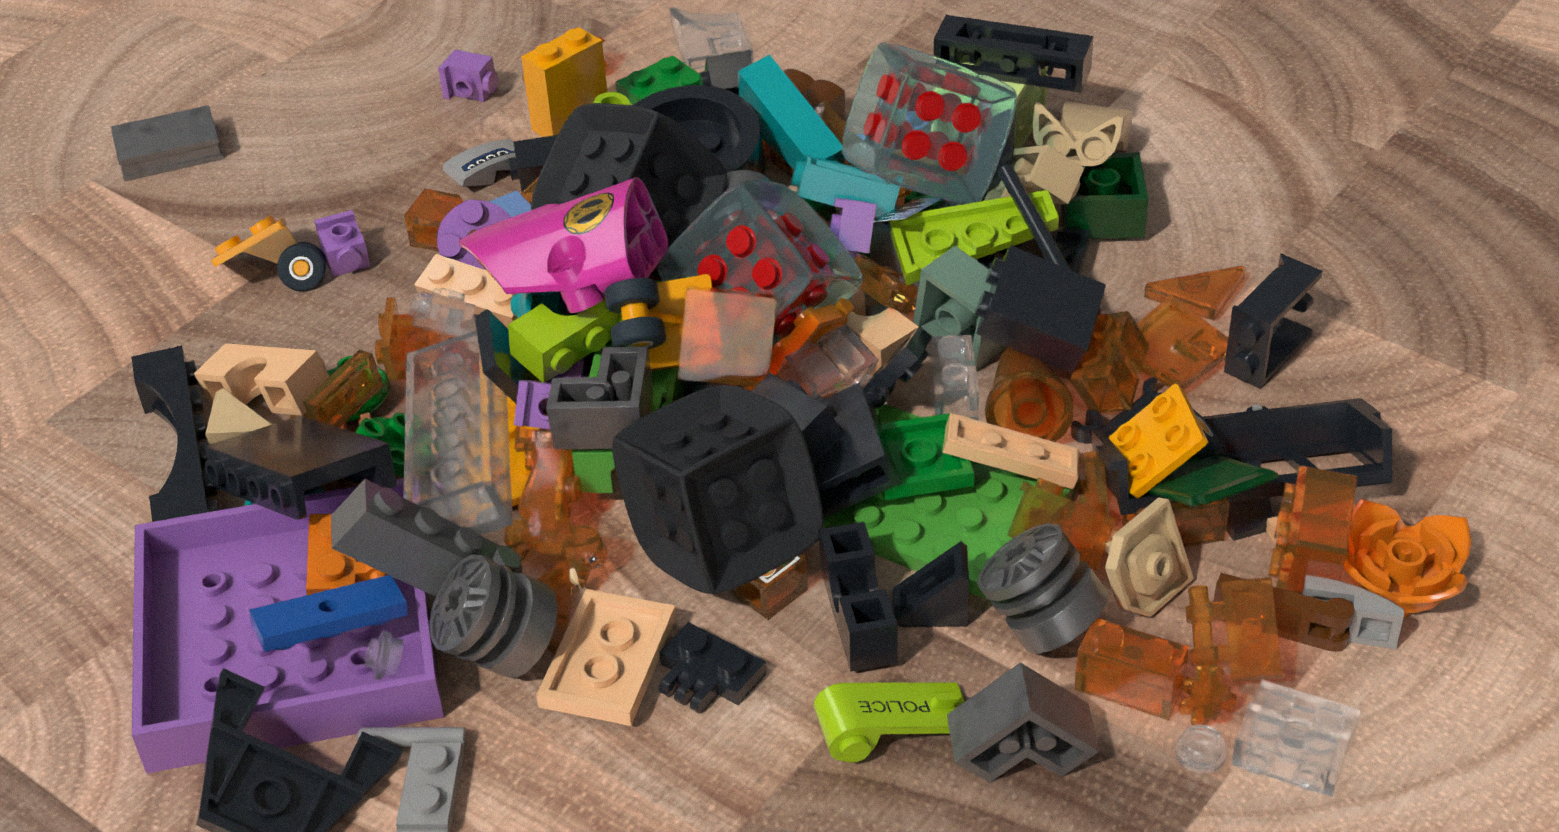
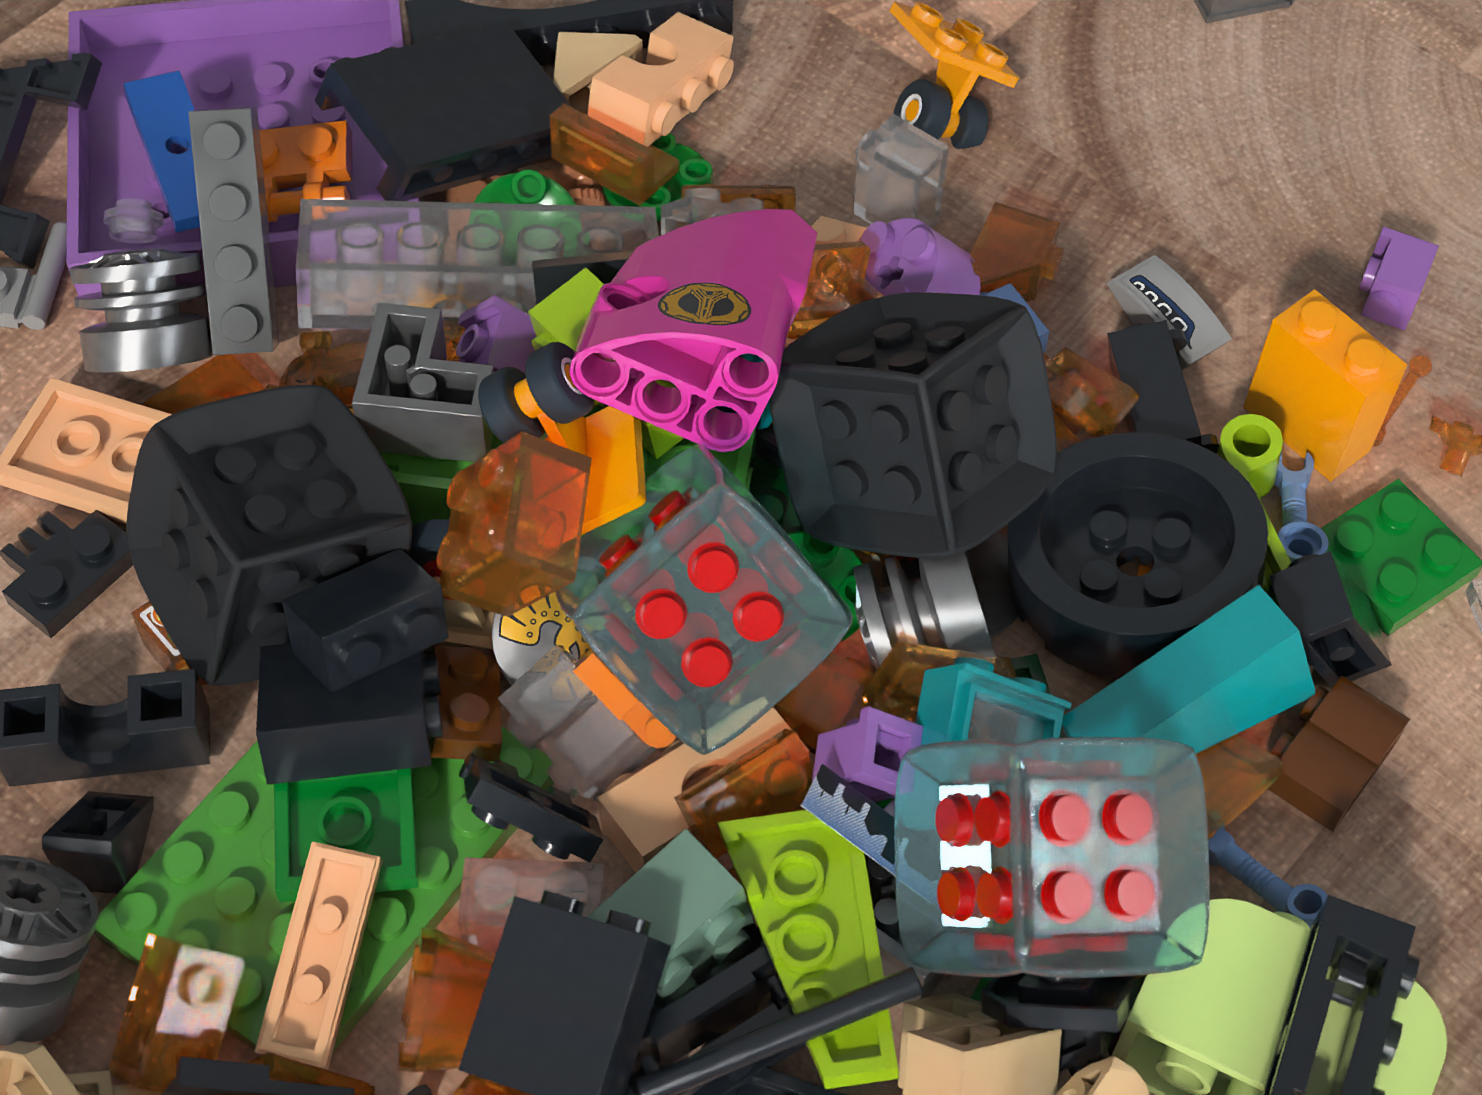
camera: 90 degrees right, 15 degrees up
medium lavender brick [314,210,370,277] -> none
none -> clear piece [852,114,949,229]

